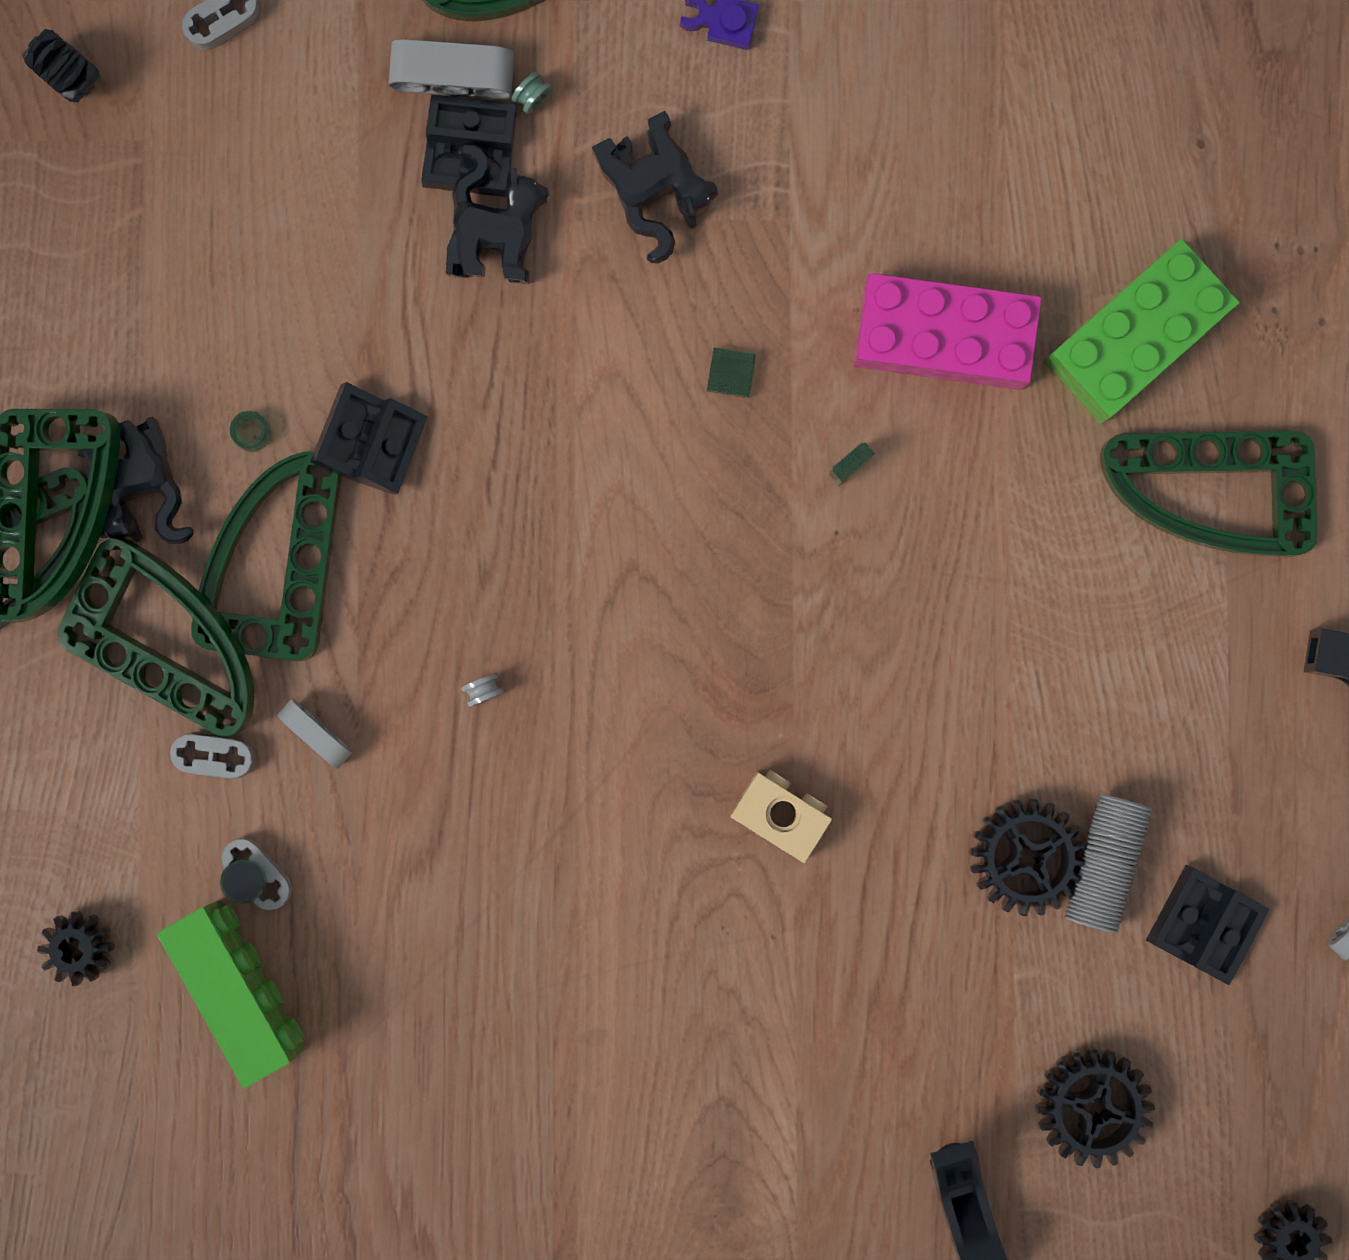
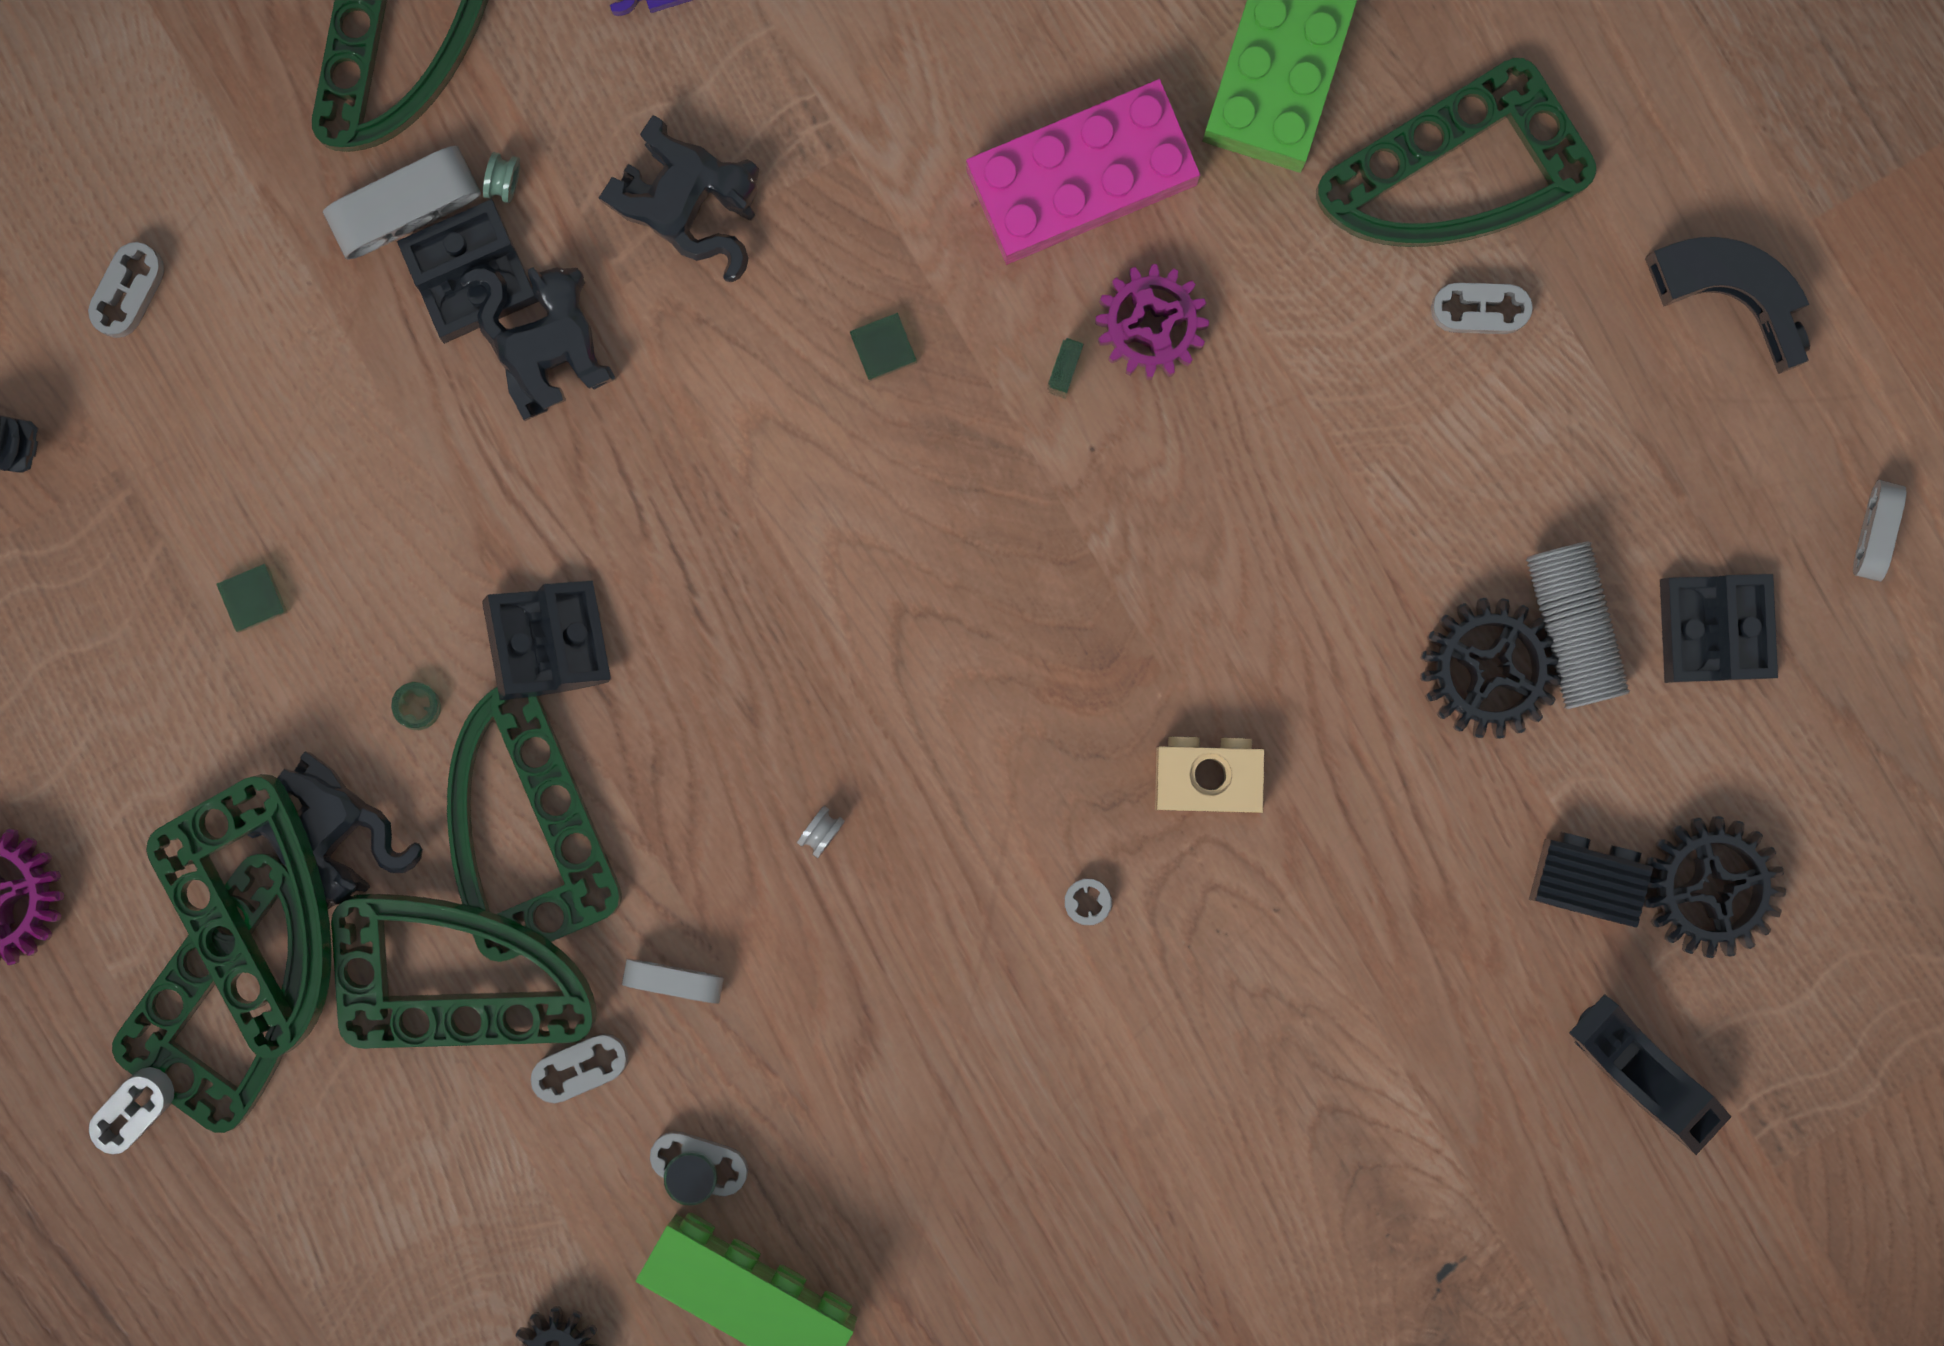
camera: 25 degrees left, 0 degrees up
none -> clear green tile [216,564,288,633]
none -> light grey bush [1065,879,1112,925]
none -> magenta gear [1095,264,1209,380]
none -> light grey beam [1431,283,1533,334]
none -> black brick [1529,832,1653,928]

